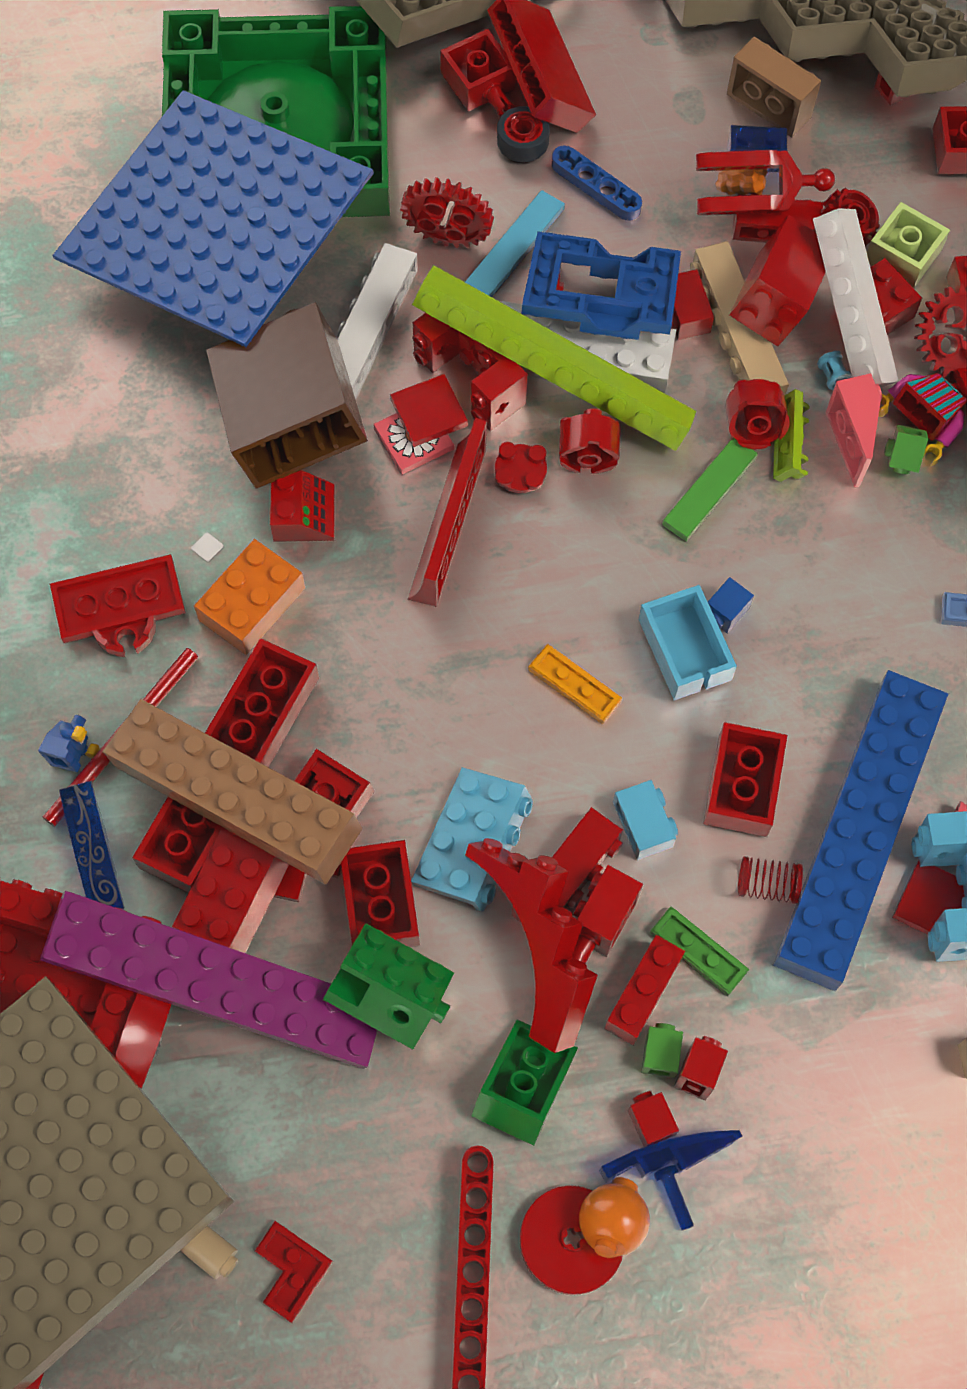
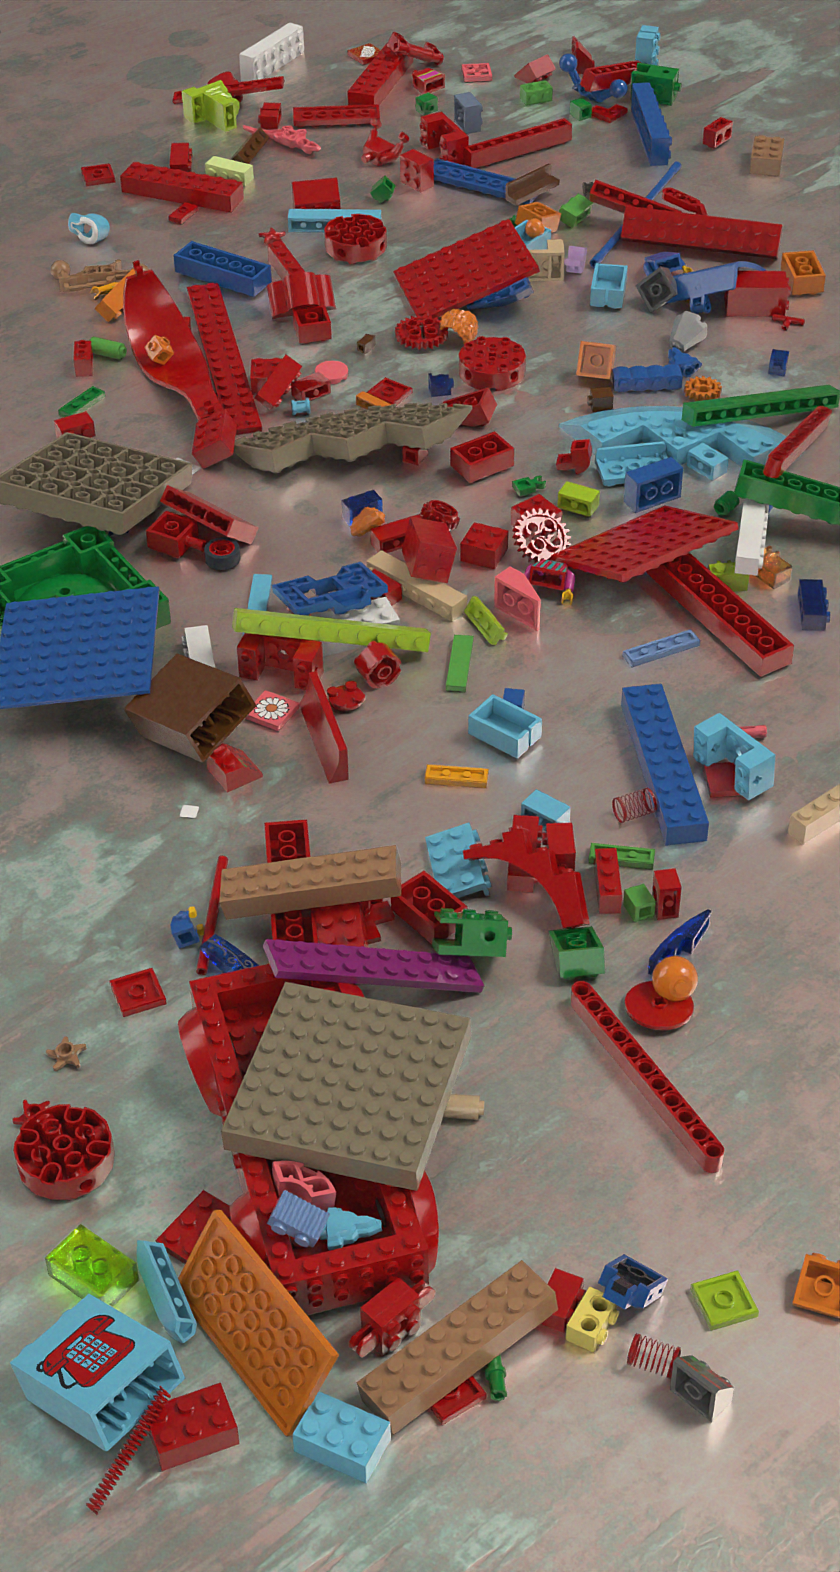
camera: 30 degrees left, 25 degrees down
red plate [50,554,186,657] -> none
orange brick [194,538,305,655] -> none
red tile [255,1221,333,1324] -> none
red tile [390,374,468,447] -> none
red gear [400,177,494,248] -> none
blue beam [552,145,642,221] -> none
red brick [628,1091,679,1149] -> none
clear blue piece [654,1165,694,1231] -> none
red piece [696,150,835,215] -> none
red brick [703,722,788,837] -> none
red brick [725,379,790,449] -> none
medium nougat brick [727,37,822,138] -> none
white brick [813,208,899,388] -> none
medium azure bush [817,350,852,390] -> none
yellowish green brick [867,202,950,288] -> none
bright green brick [884,425,928,474] -> none

